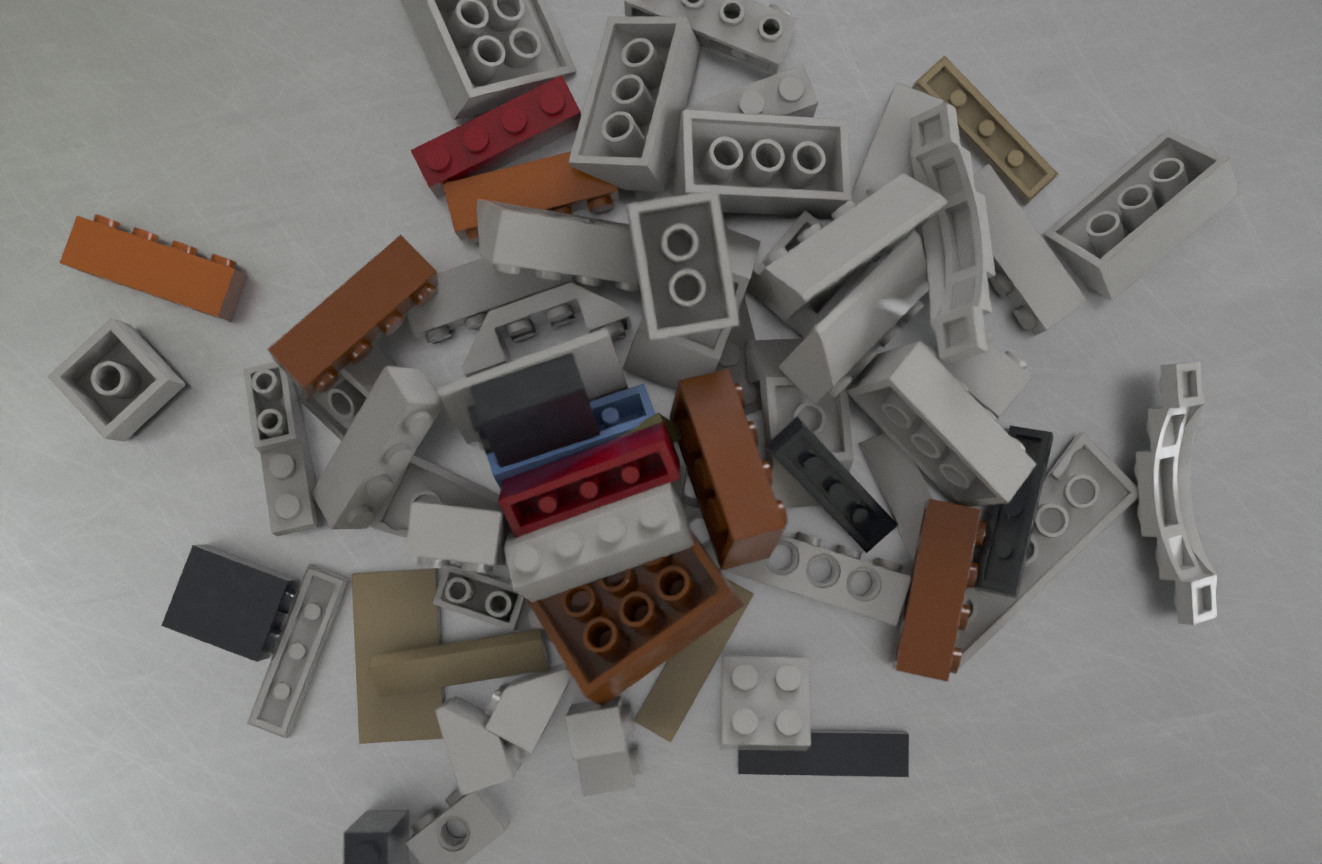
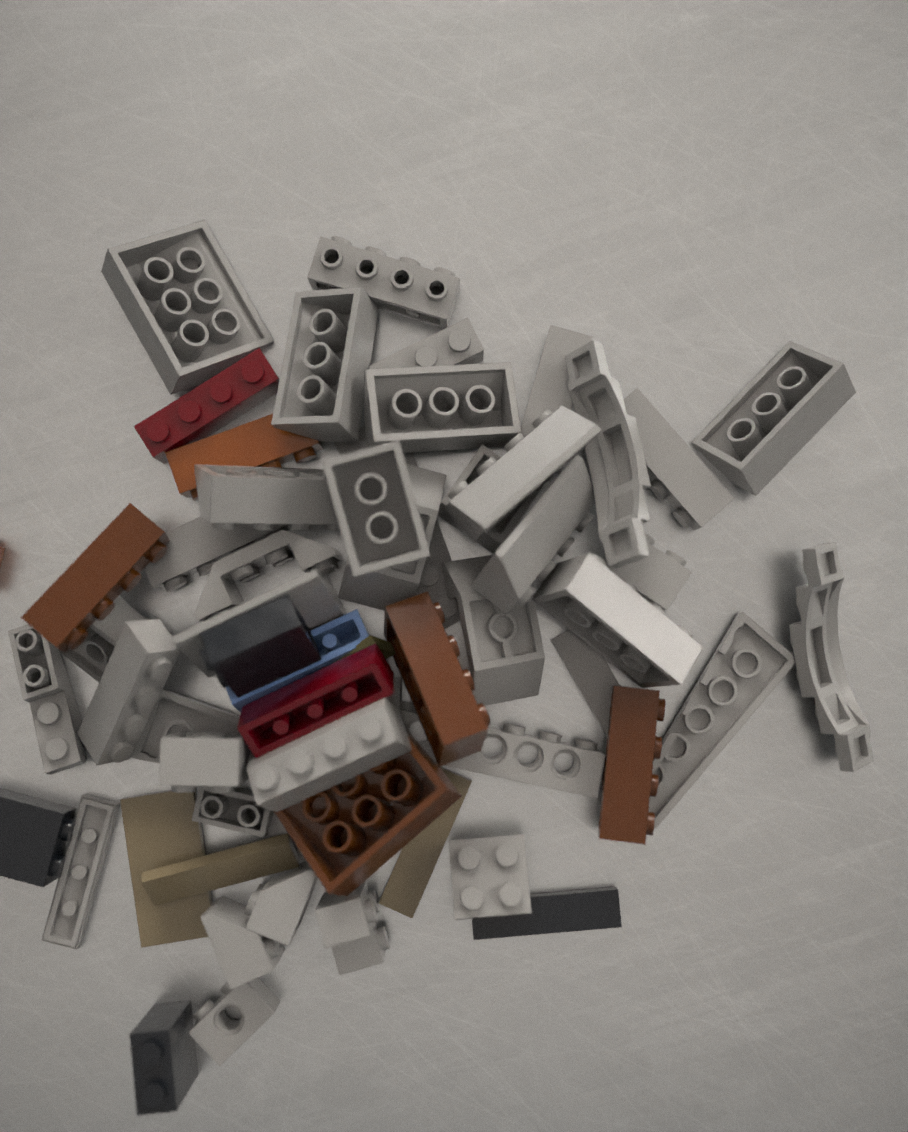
camera: 10 degrees left, 0 degrees up
black tile [765,416,898,553] -> none
dark tan tile [912,55,1059,205] -> none
black tile [973,425,1054,598] -> none

